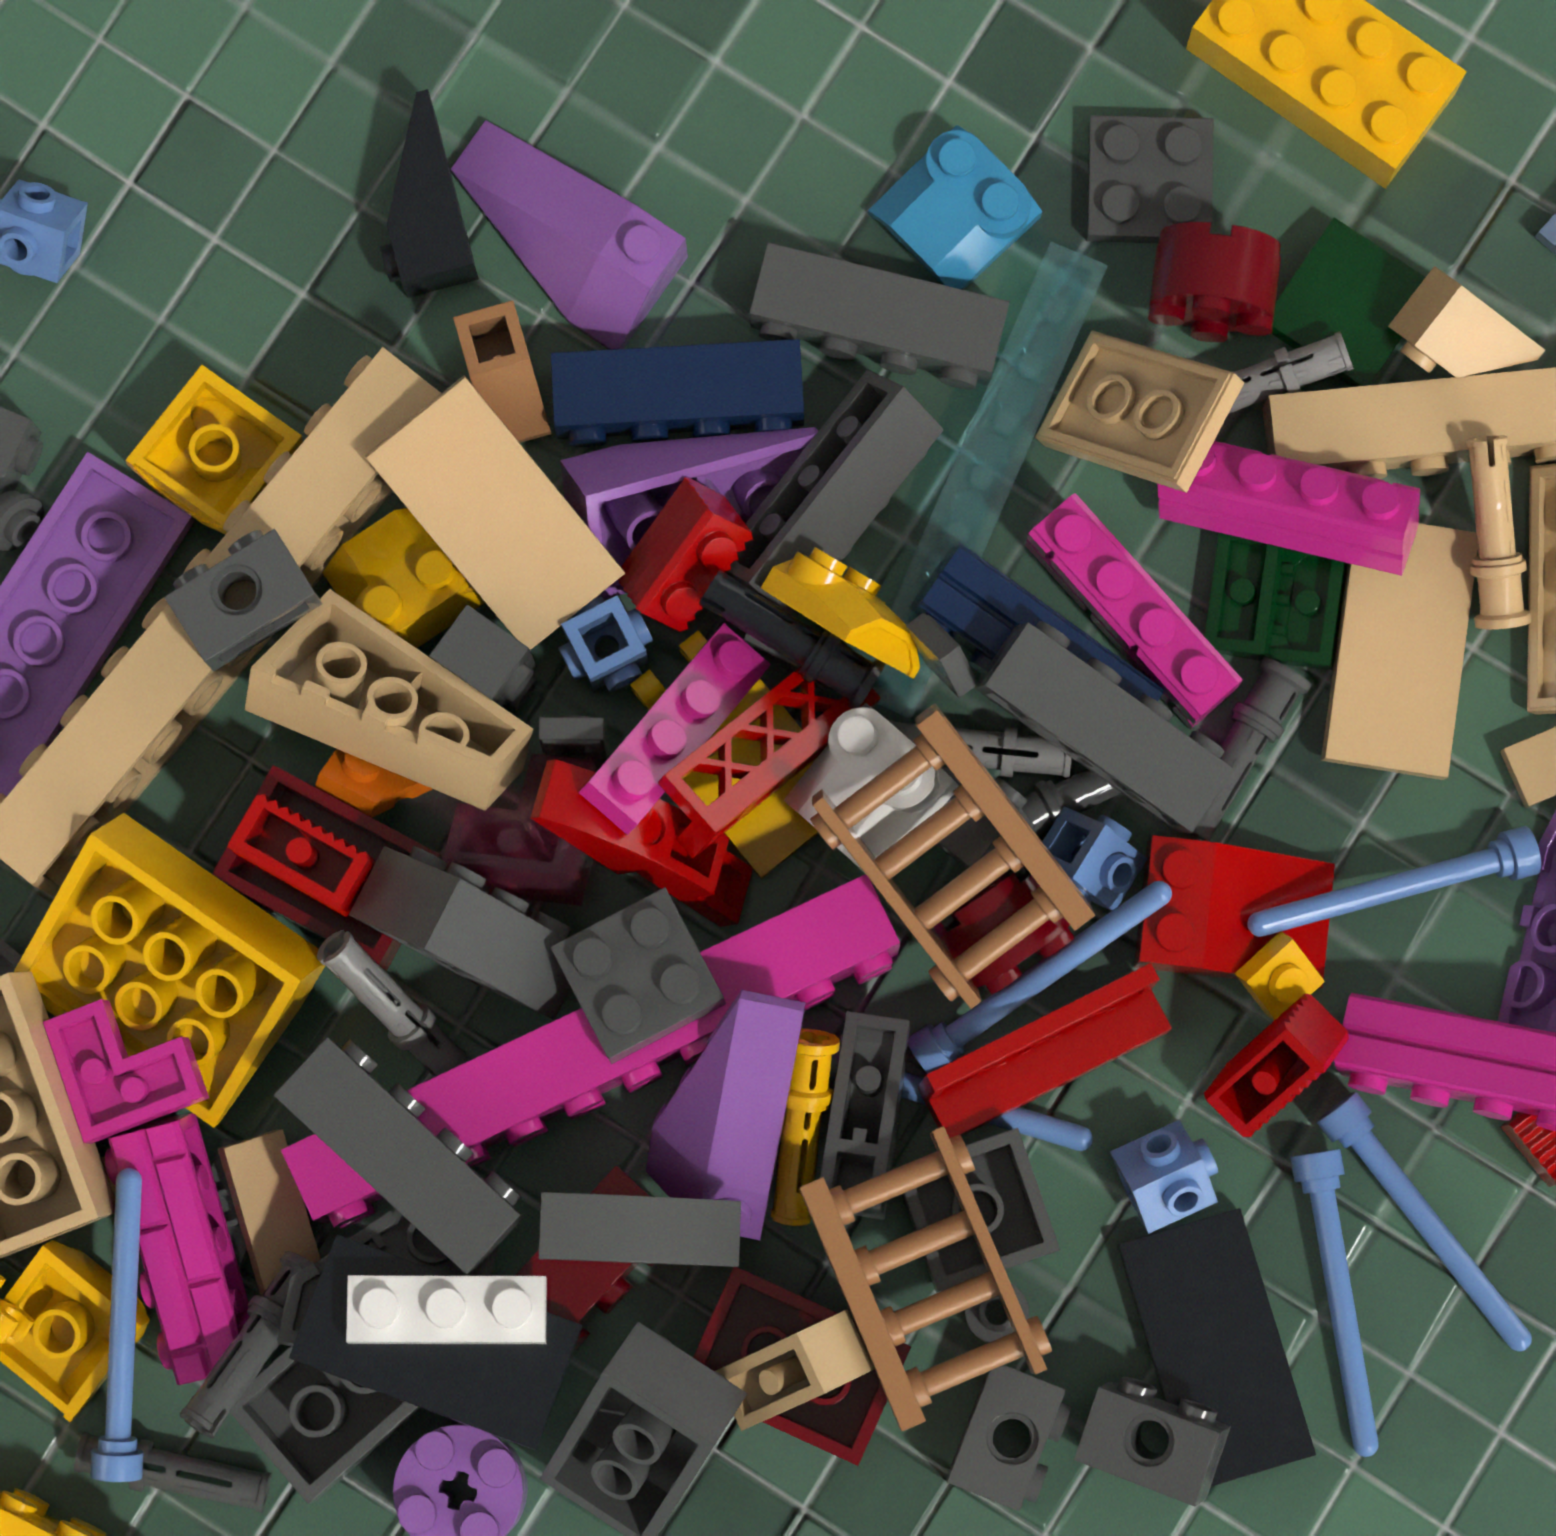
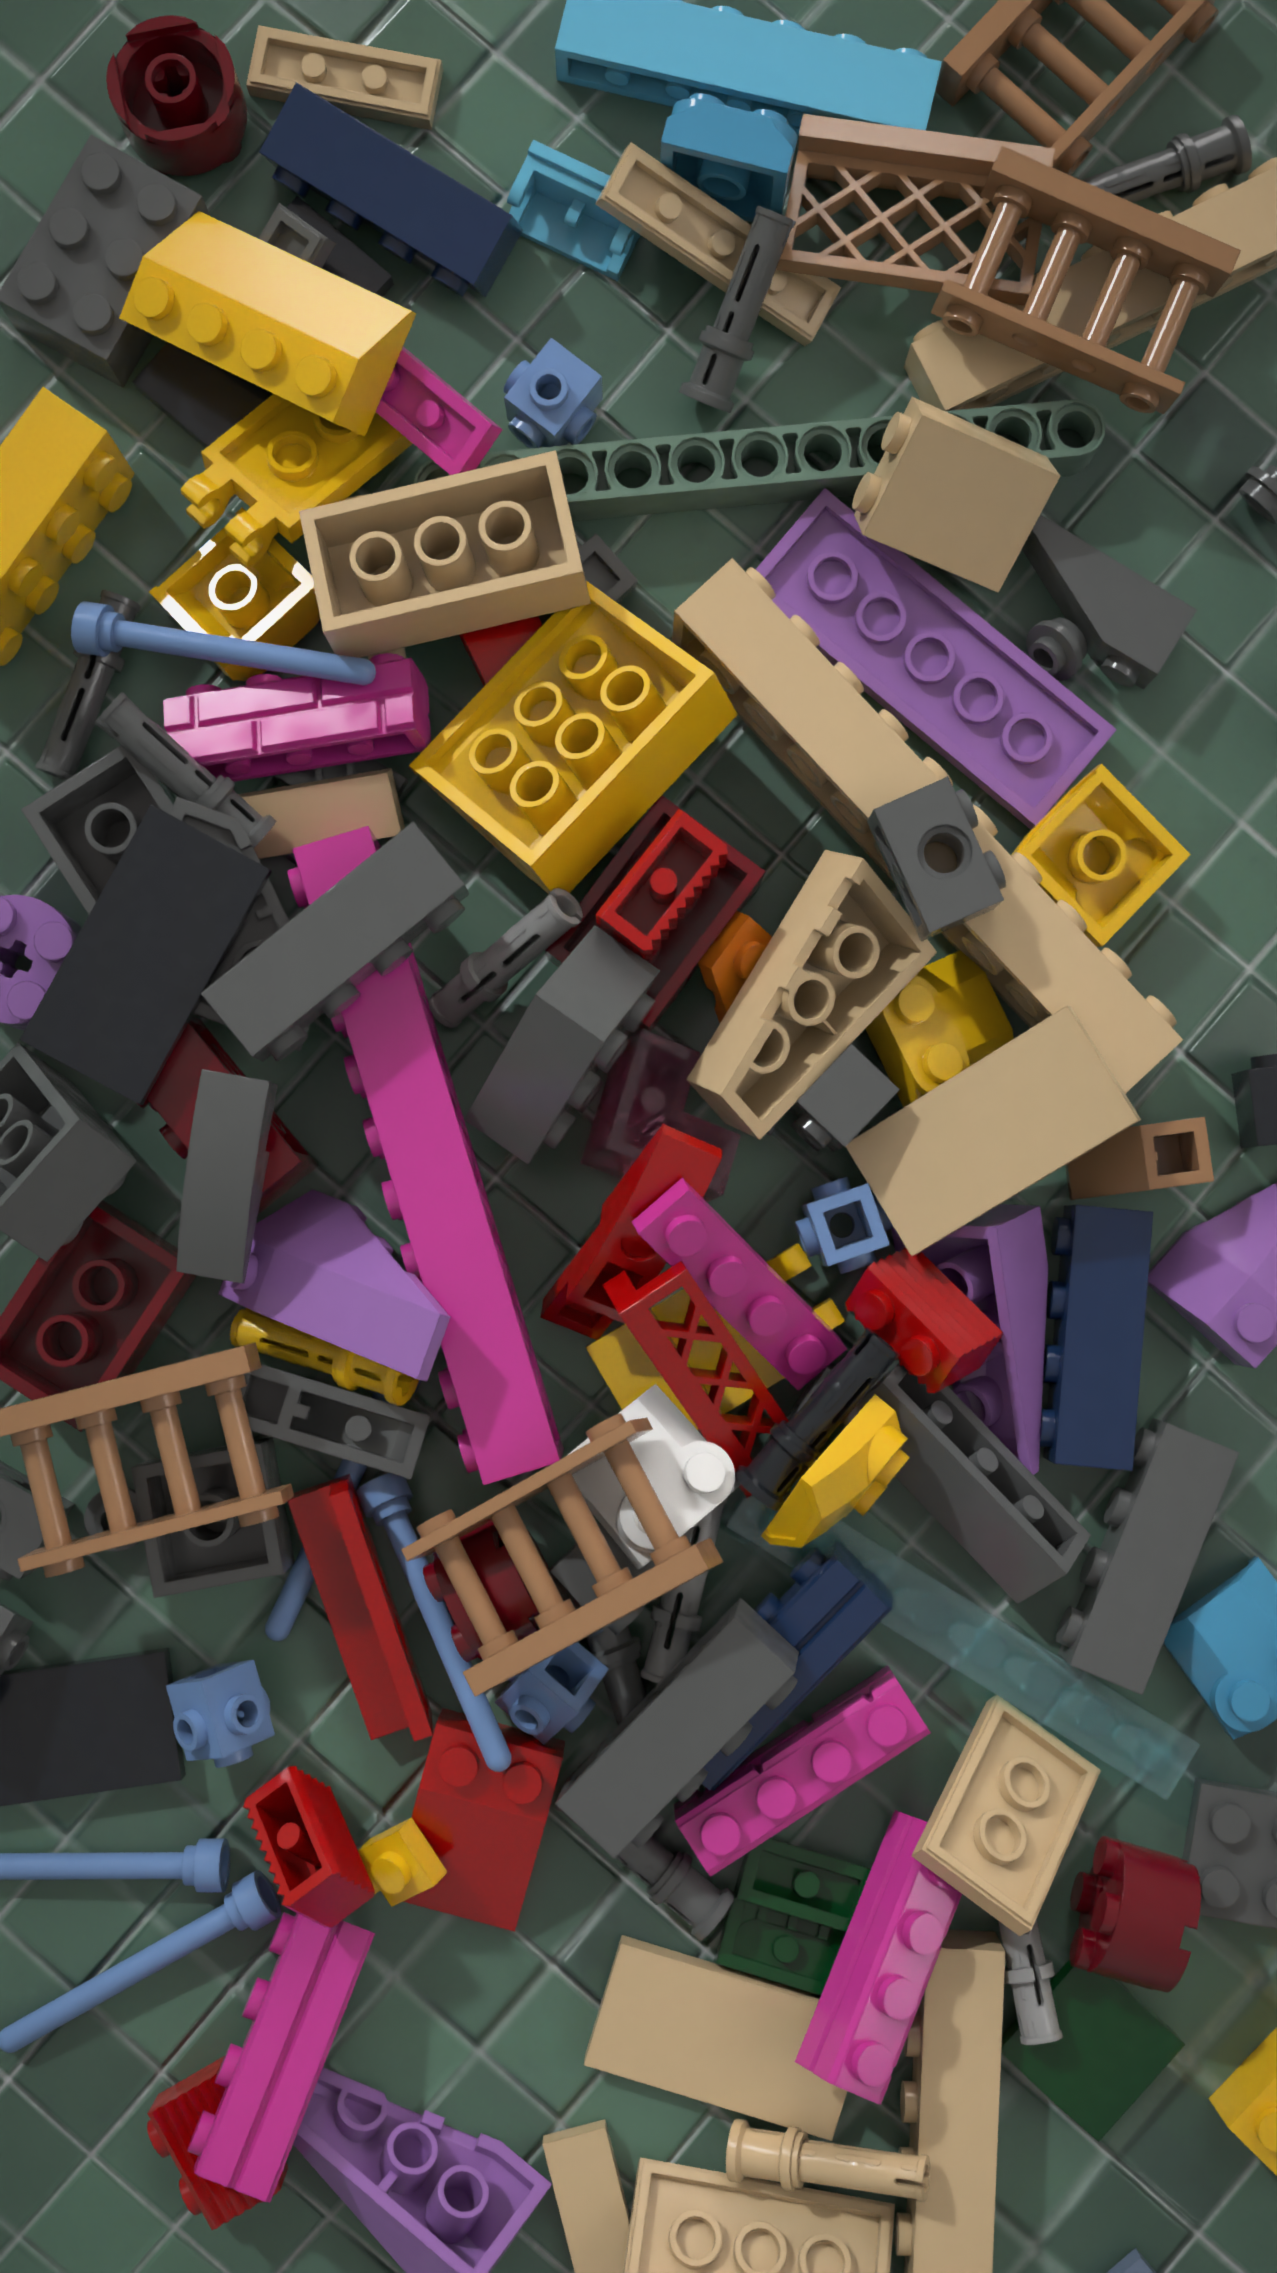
camera: 90 degrees right, 5 degrees up
dark pink plate [43,999,209,1144] -> none
white plate [346,1275,547,1344] -> none
dark grey plate [539,715,609,769] -> none
dark grey plate [550,887,726,1064] -> none
tan slope [716,1309,875,1431] -> none
dark grey tile [906,612,977,698] -> none
medium blue piece [1247,826,1541,937] -> none
tan slope [1388,266,1545,378] -> none

